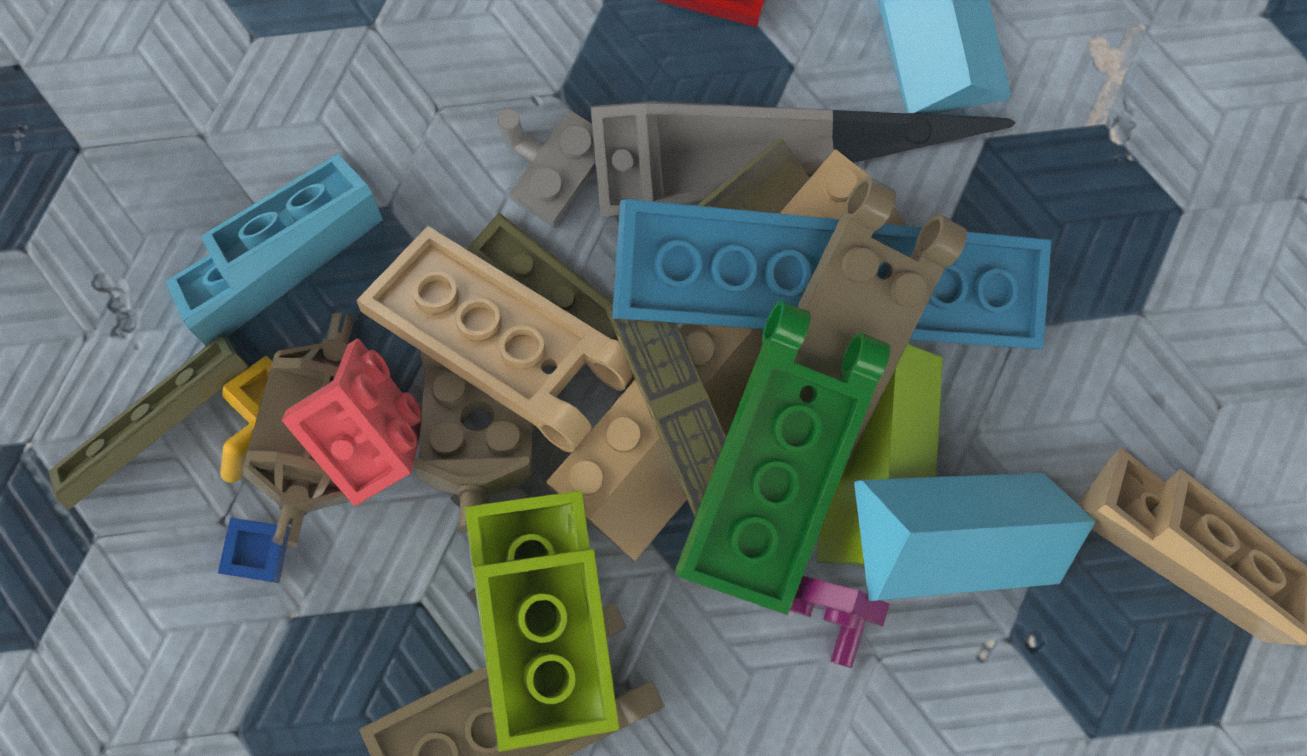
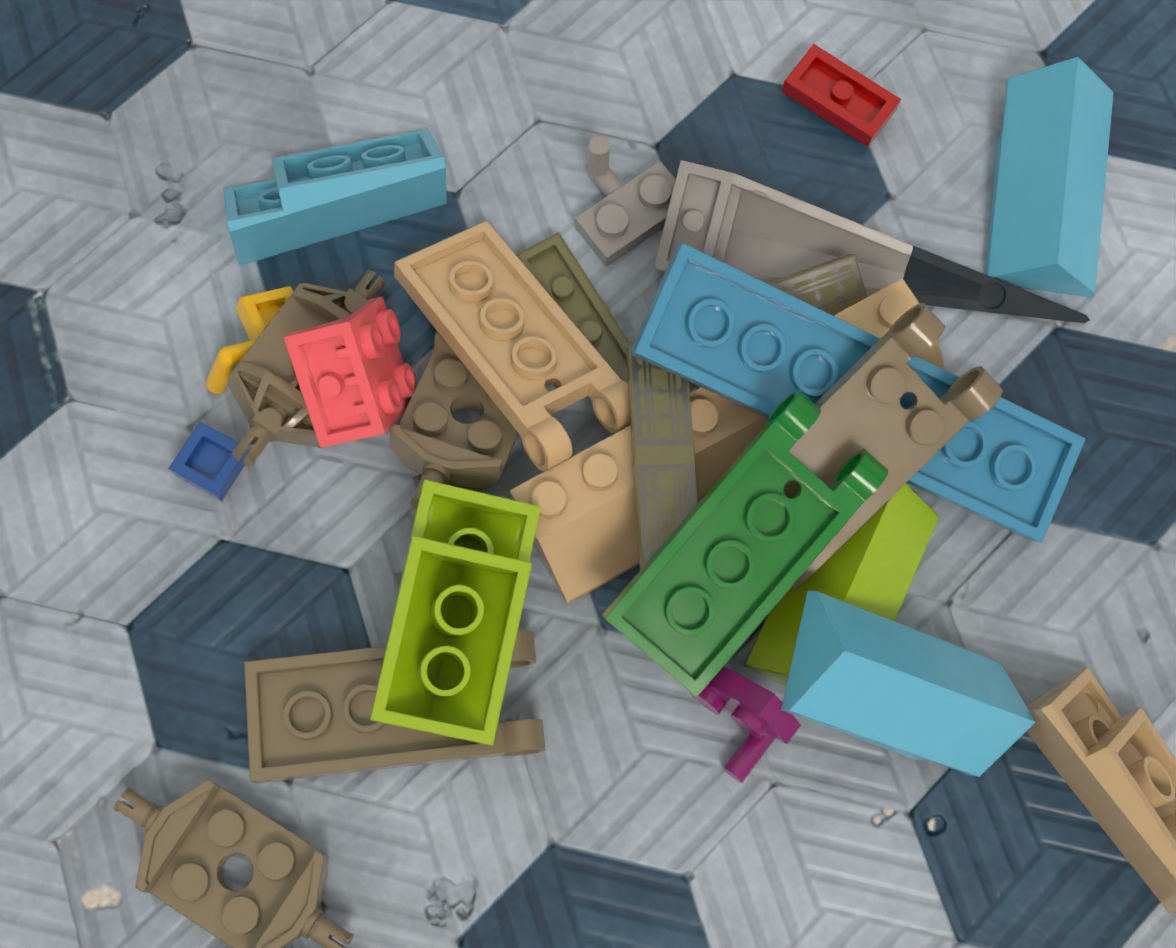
camera: 15 degrees right, 5 degrees down
olive tile [49,333,249,510] -> none

